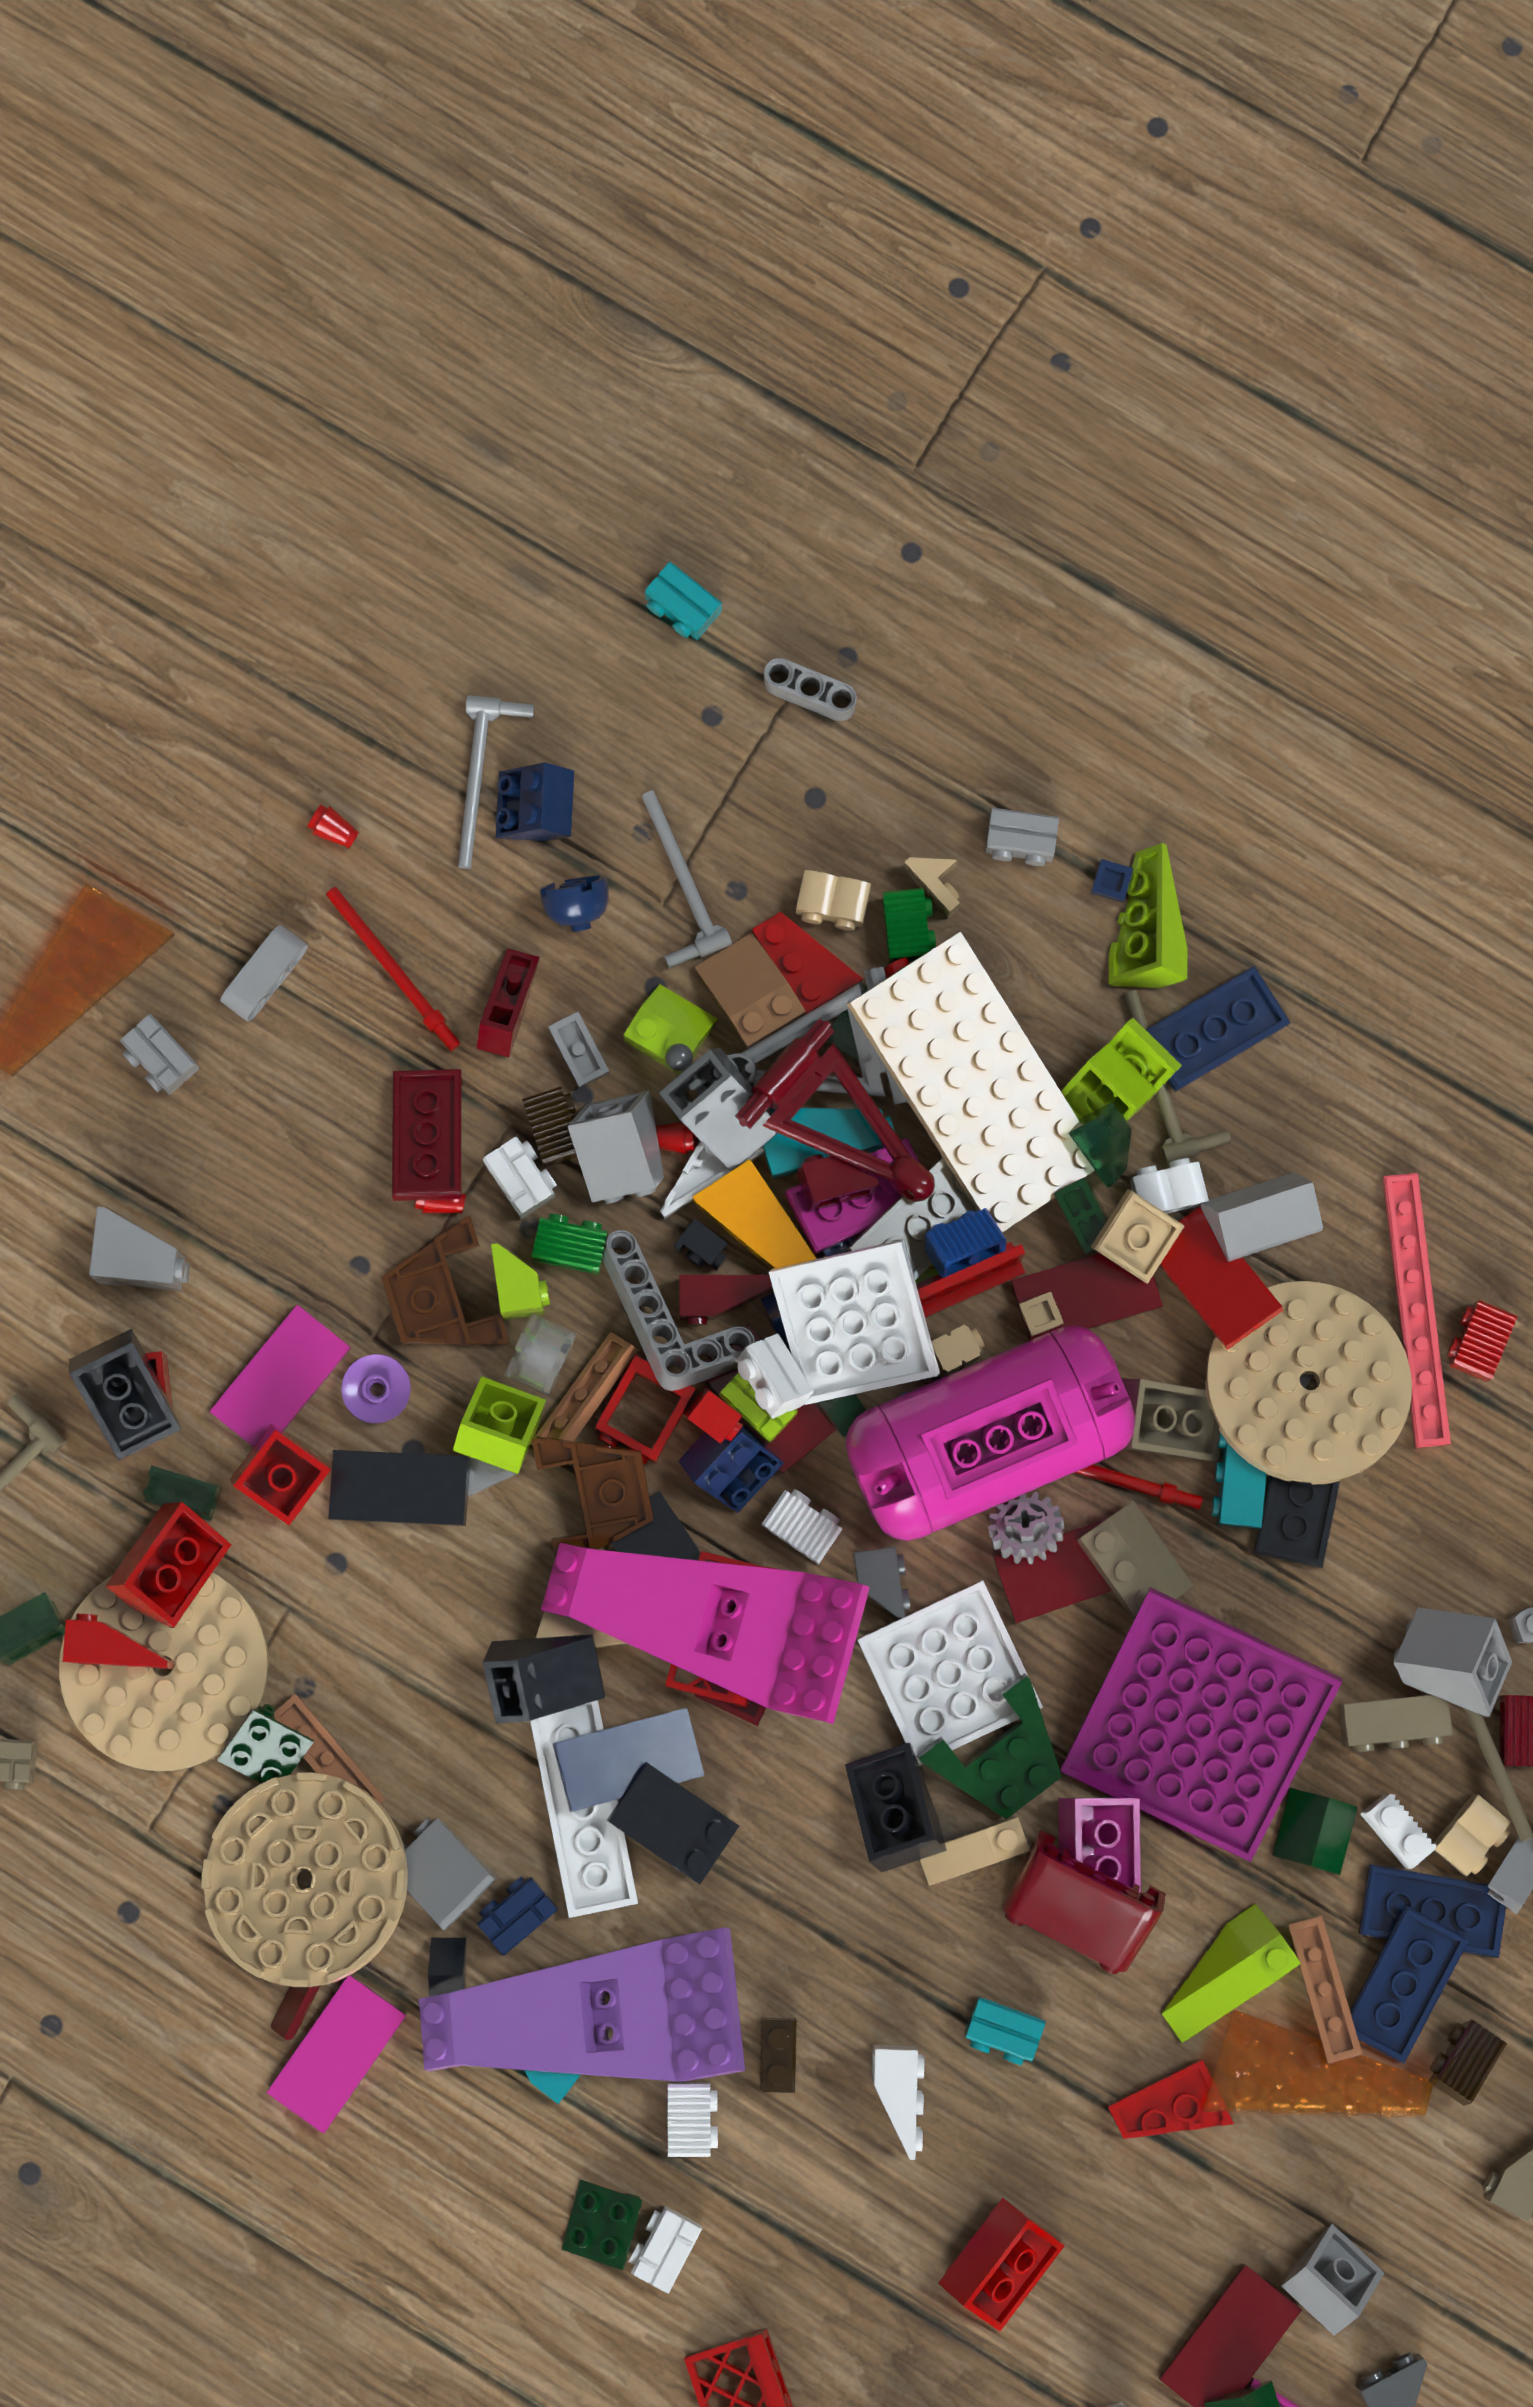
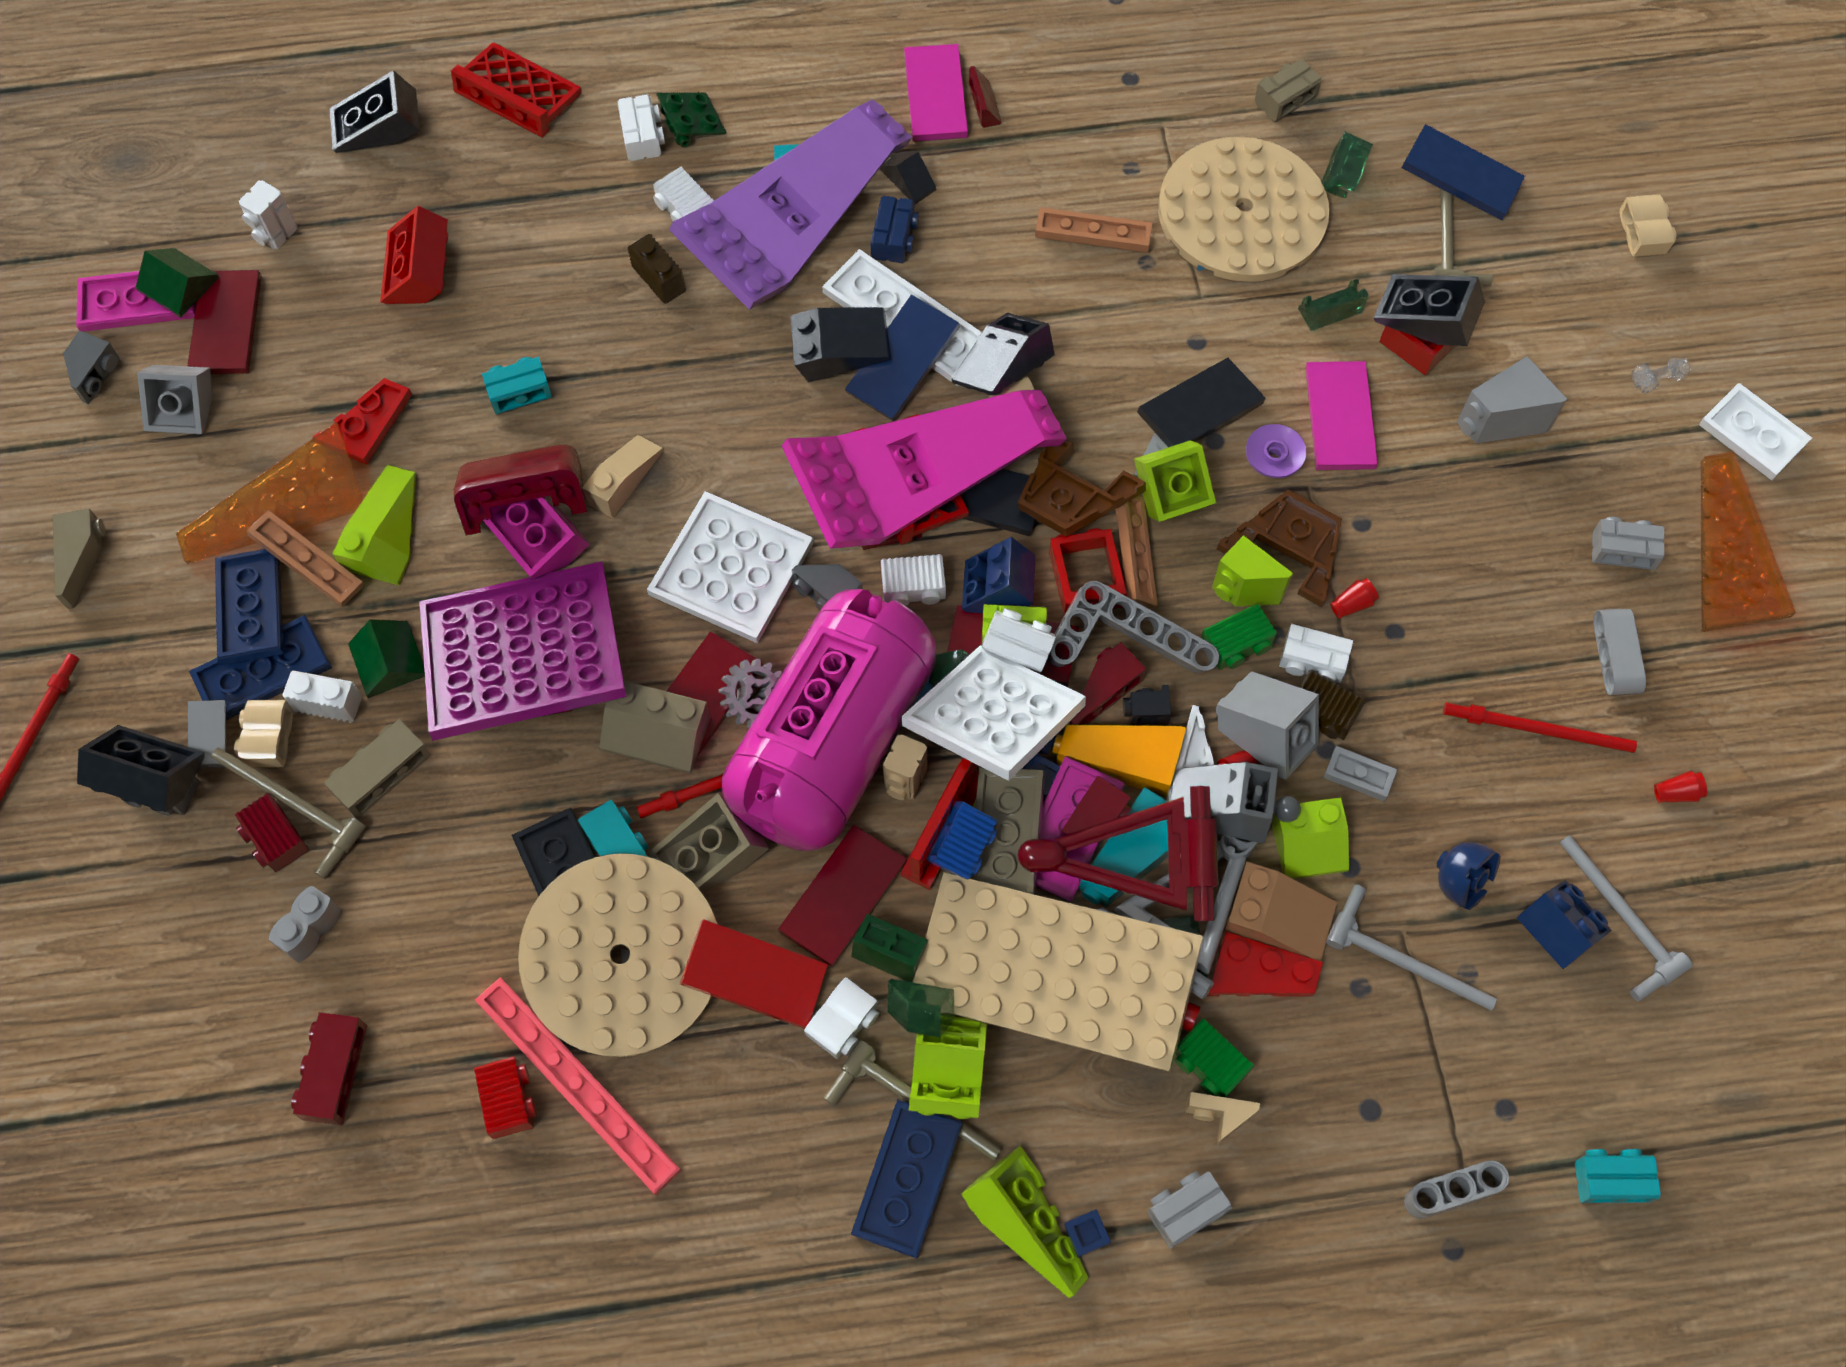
camera: 145 degrees right, 15 degrees down
red slope [62,1613,174,1669] -> none
red slope [105,1502,232,1628] -> none
tan plate [201,1772,408,1987] -> none
hinge [217,1704,314,1784] -> none
red brick [230,1424,331,1526] -> none
dark red tile [392,1069,462,1201] -> none
light grey slope [403,1818,498,1930] -> none
dark red slope [476,948,540,1058] -> none
clear brick [504,1314,577,1395] -> none
red slope [684,1386,743,1444] -> none
tan brick [796,870,871,931] -> none
black slope [845,1742,947,1872] -> none
white slope [872,2045,924,2160] -> none
dark green wing [916,1673,1062,1819] -> none
tan plate [1018,1292,1064,1337] -> none
tan tile [1091,1189,1184,1284] -> none
light grey slope [1200,1172,1323,1262] -> none
light grey slope [1394,1607,1512,1717] -> none
dark brown brick [1428,2019,1507,2106] -> none

